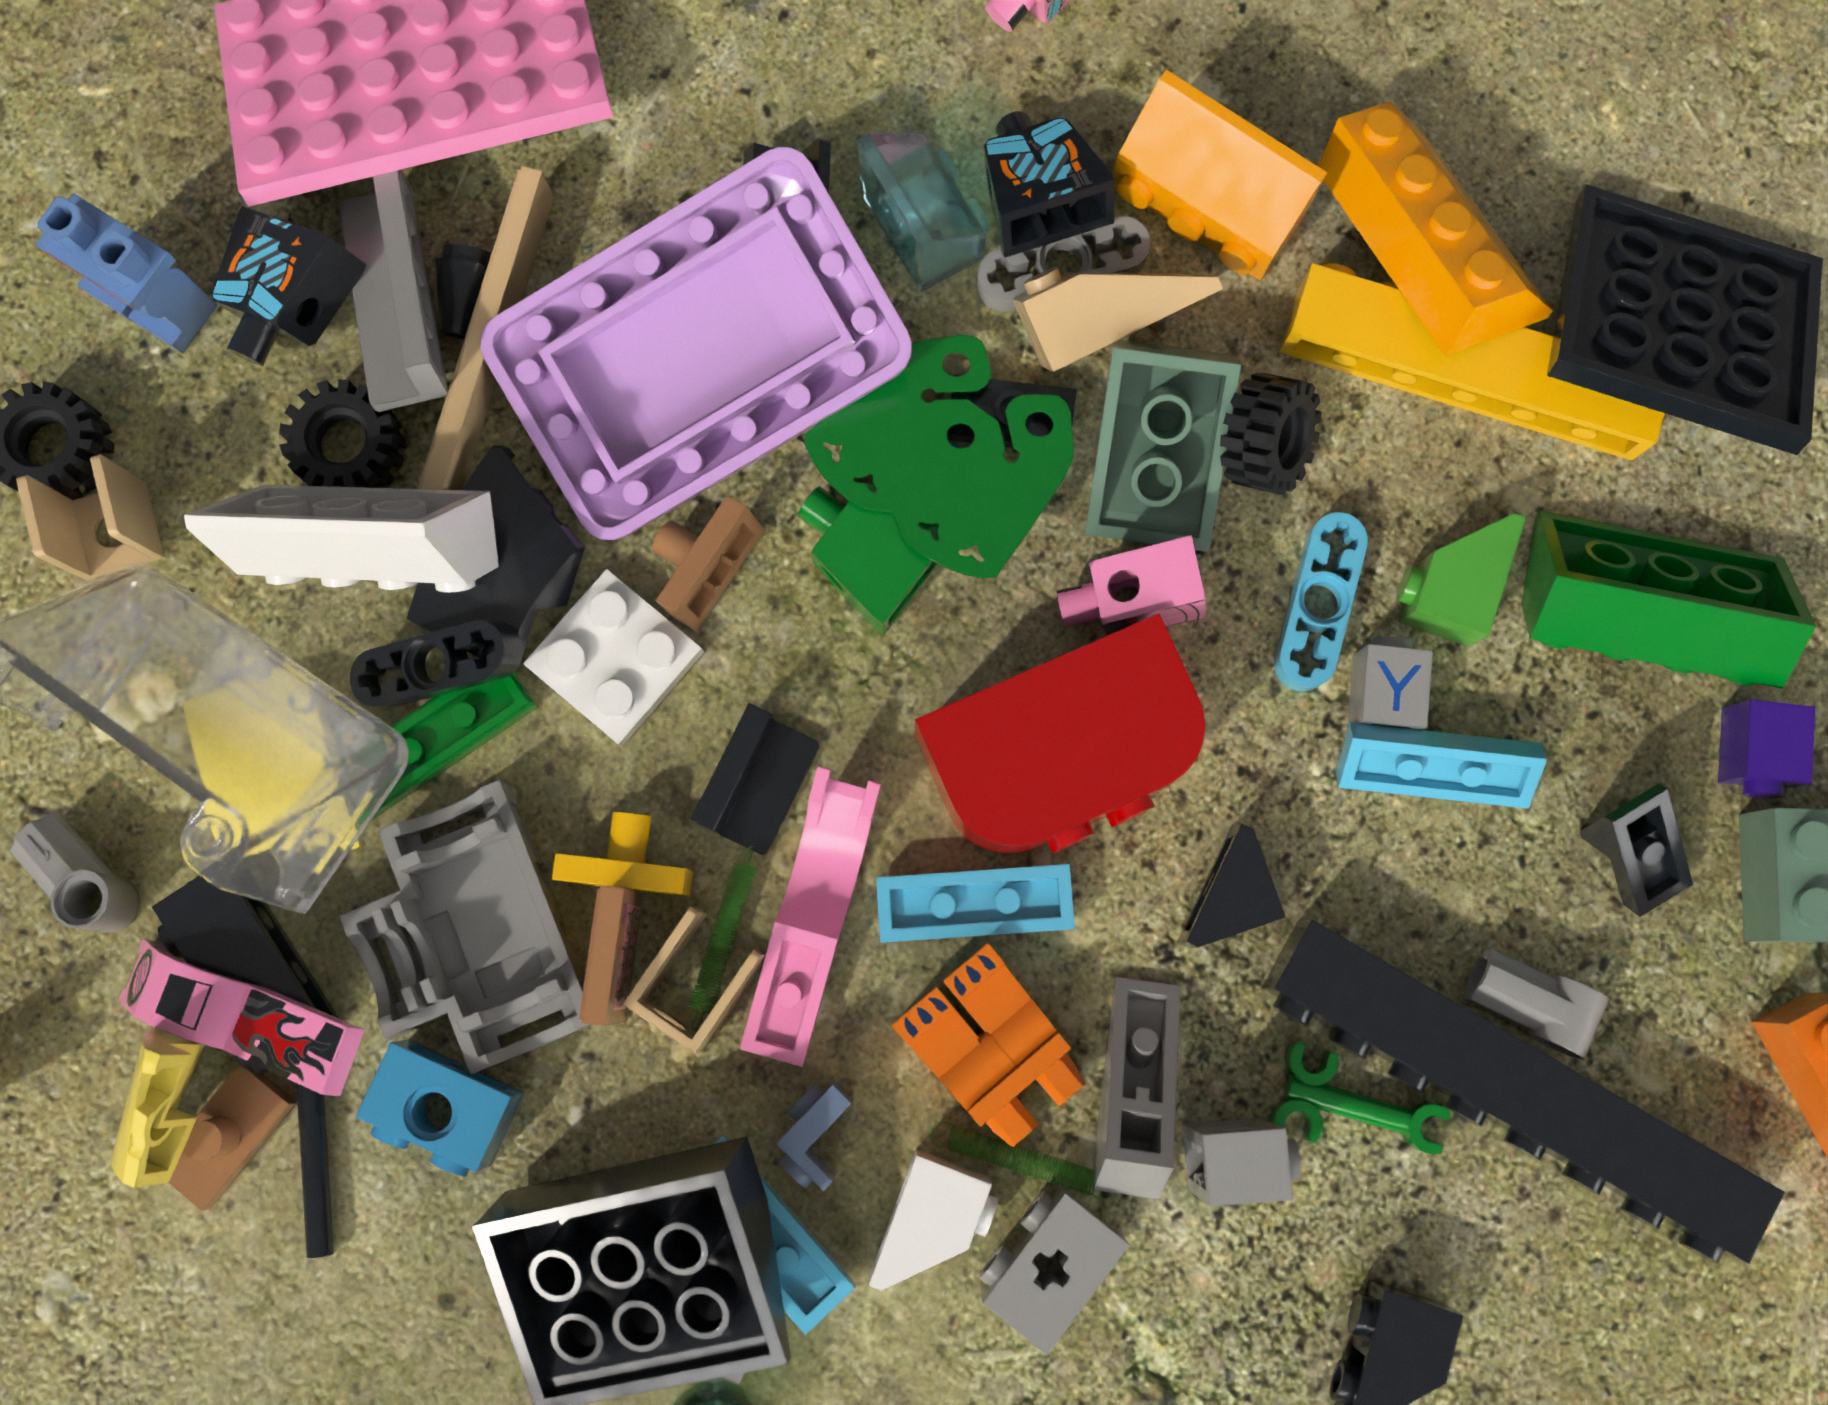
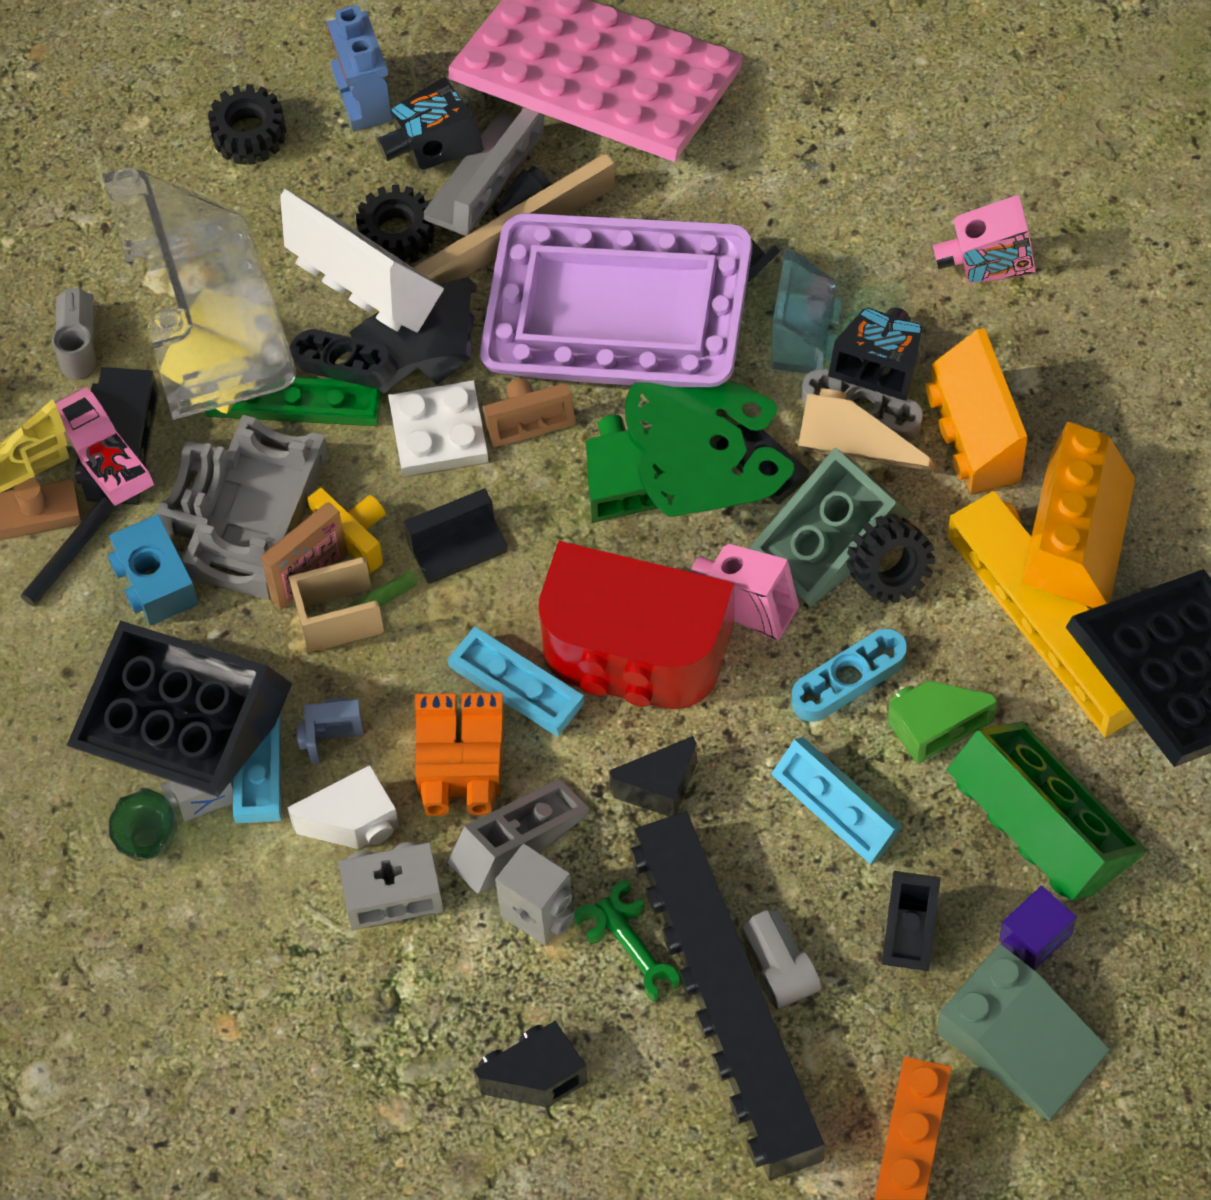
camera: 45 degrees right, 20 degrees down
tan piece [16,454,164,580] -> none
bright pink piece [740,766,882,1067] -> none
bright green piece [930,1121,1115,1199] -> none
light grey brick [1347,636,1433,730] -> none

